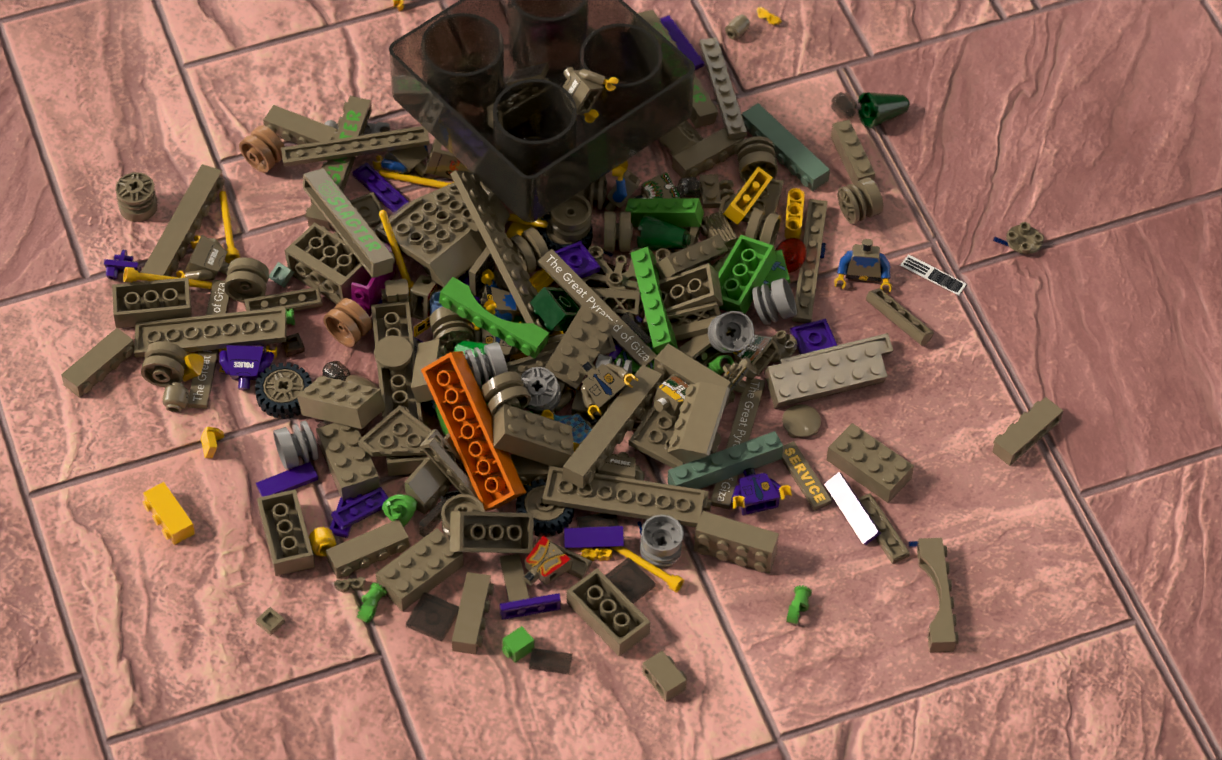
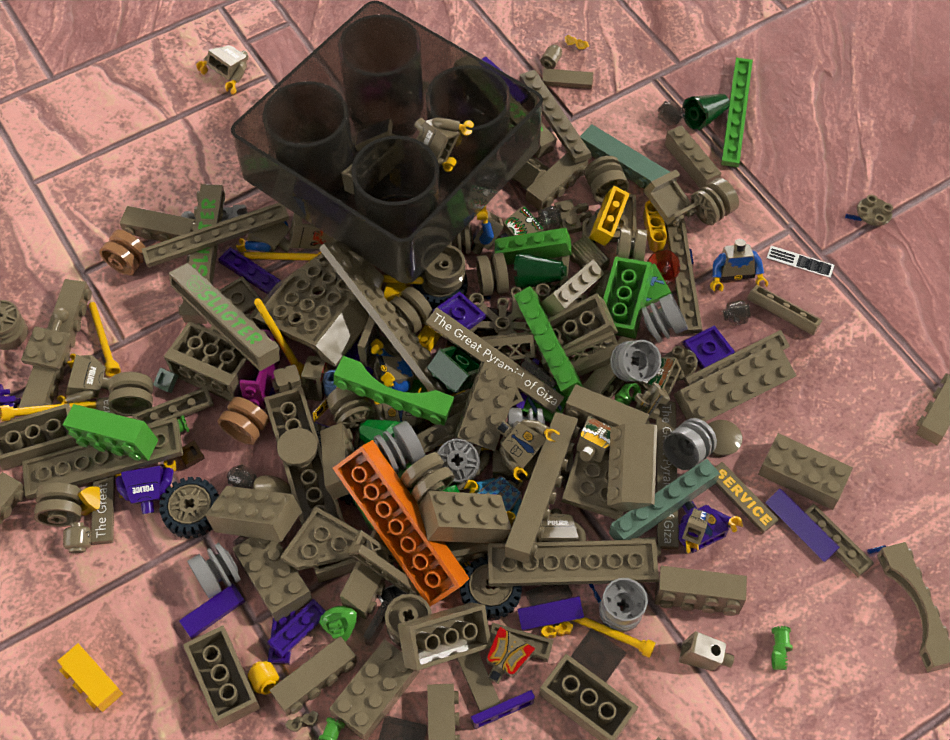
camera: 10 degrees left, 5 degrees up
yellow tile [201,427,225,458] -> none
none -> dark tan plate [21,308,73,371]
none -> bright green brick [63,404,158,461]
none -> dark tan tile [542,68,593,89]
none -> dark tan panel [643,170,700,225]
none -> light grey wheel [663,418,717,470]
none -> dark tan torso [679,631,734,671]
none -> dark tan leg [682,508,710,545]
none -> bright green plate [721,57,753,167]
none -> clear smoke head [723,300,751,326]

